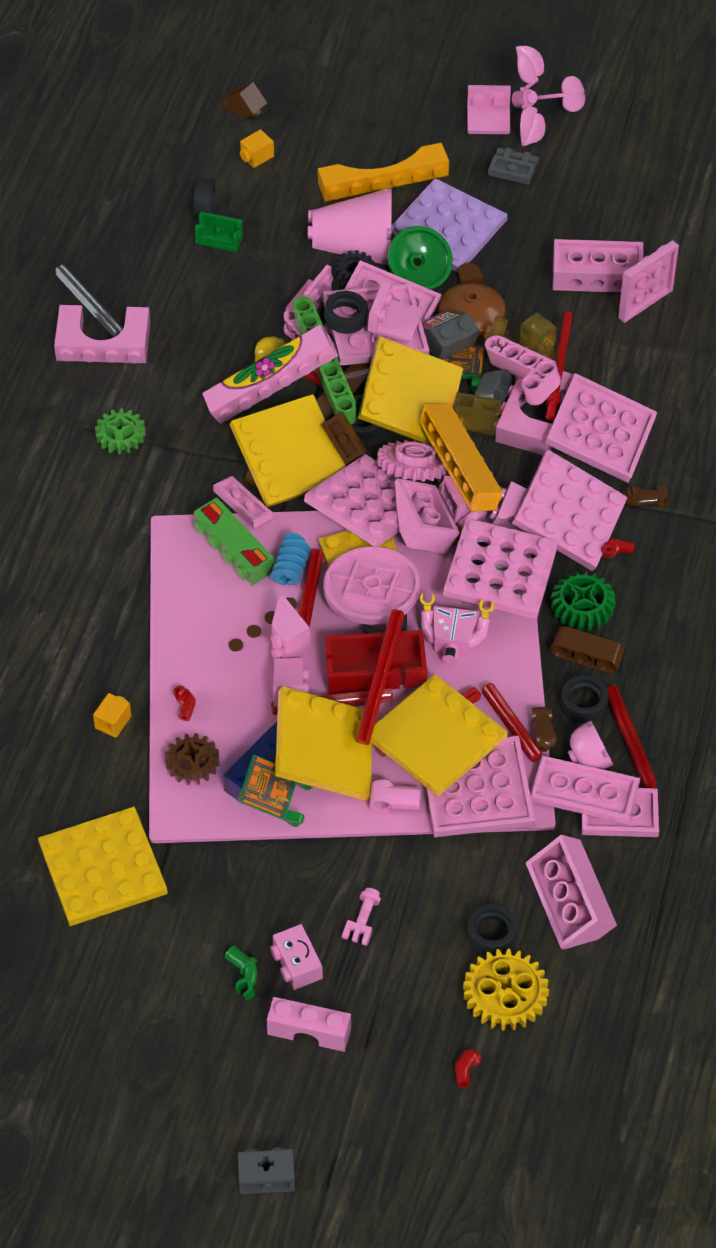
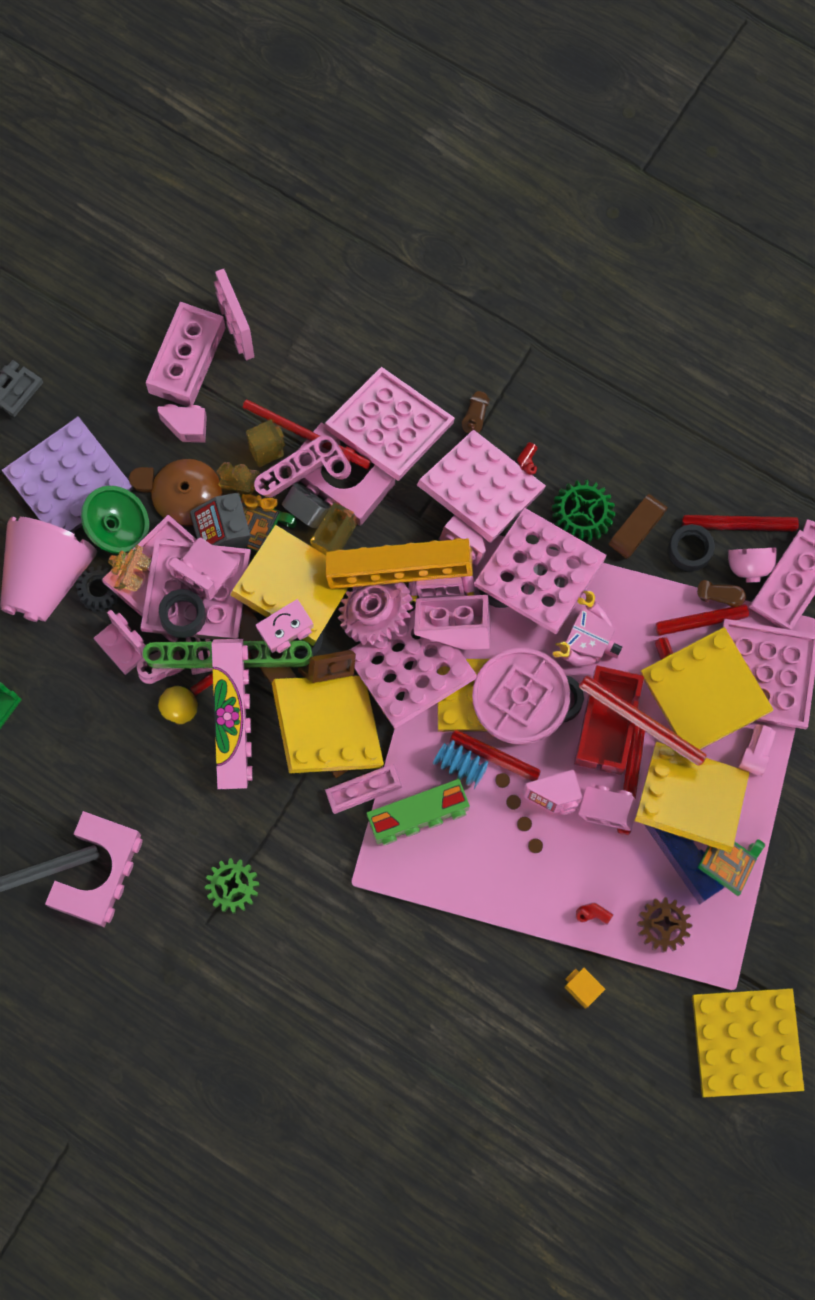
camera: 75 degrees left, 20 degrees up
none -> clear yellow hips [108,545,152,592]
none -> bright pink slope [158,404,207,443]
none -> light orange piece [242,494,278,512]
none -> bright pink brick [256,599,314,653]

